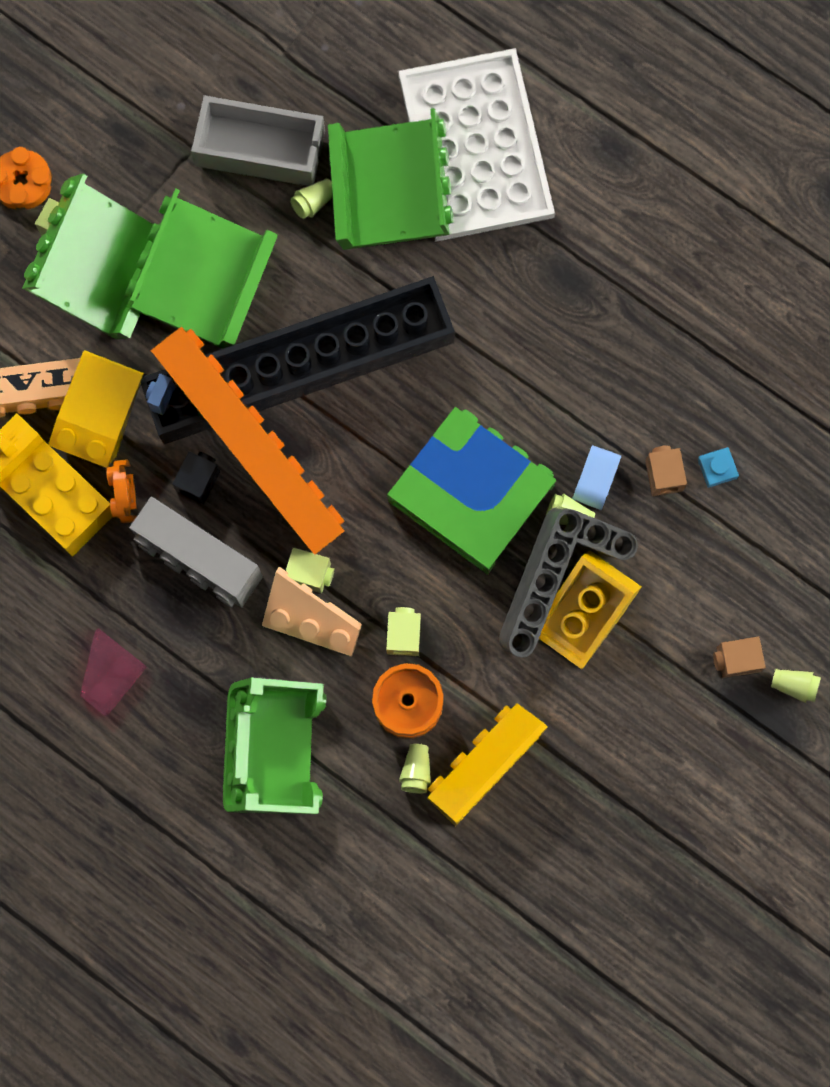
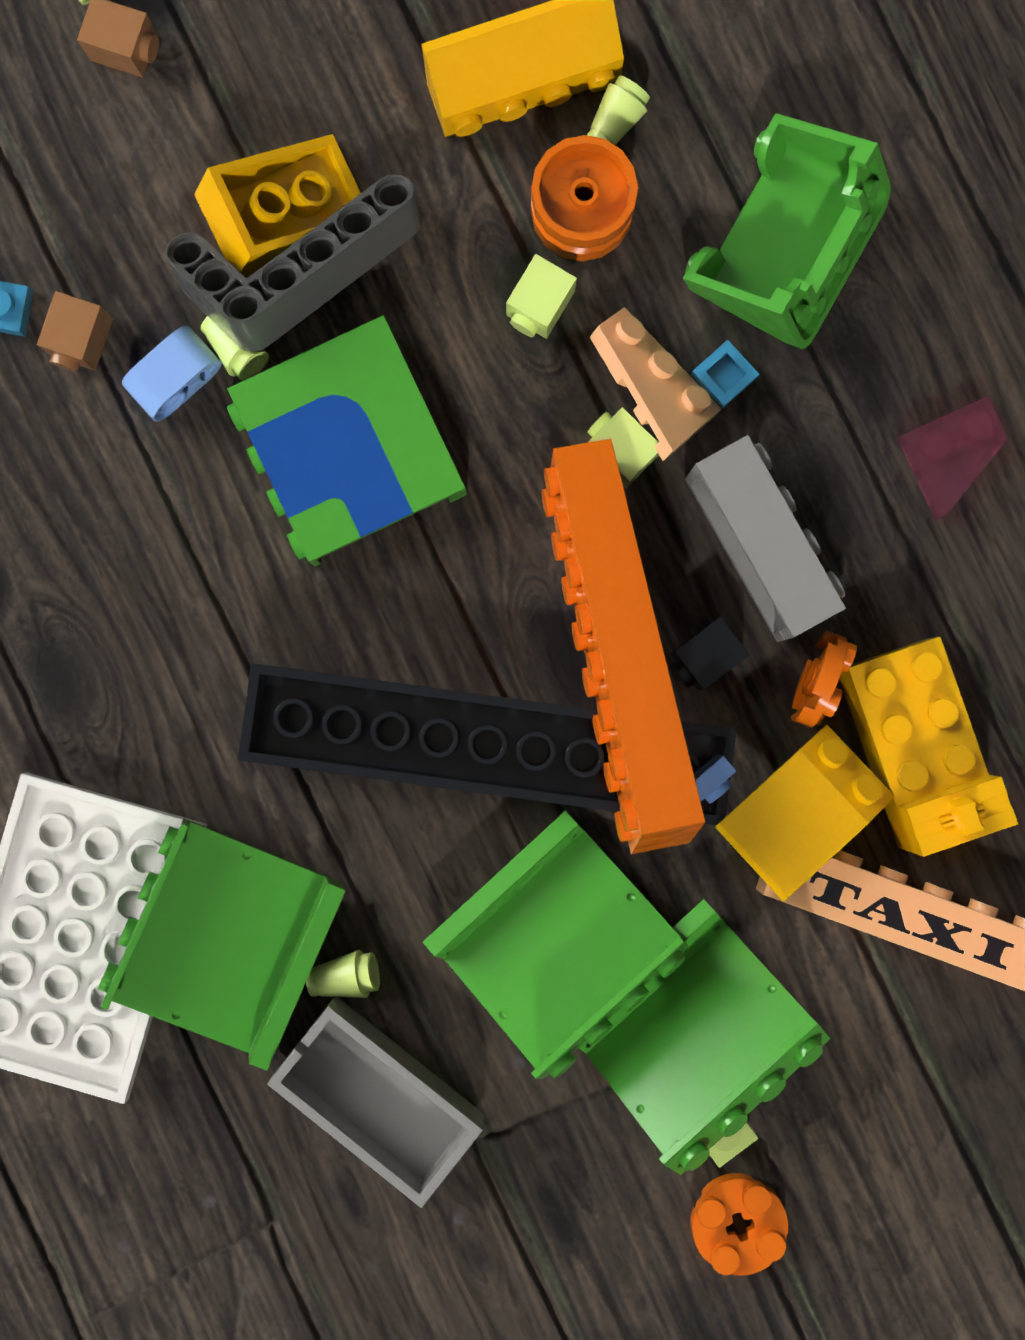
camera: 145 degrees left, 10 degrees up
none -> dark azure plate [691,340,760,409]

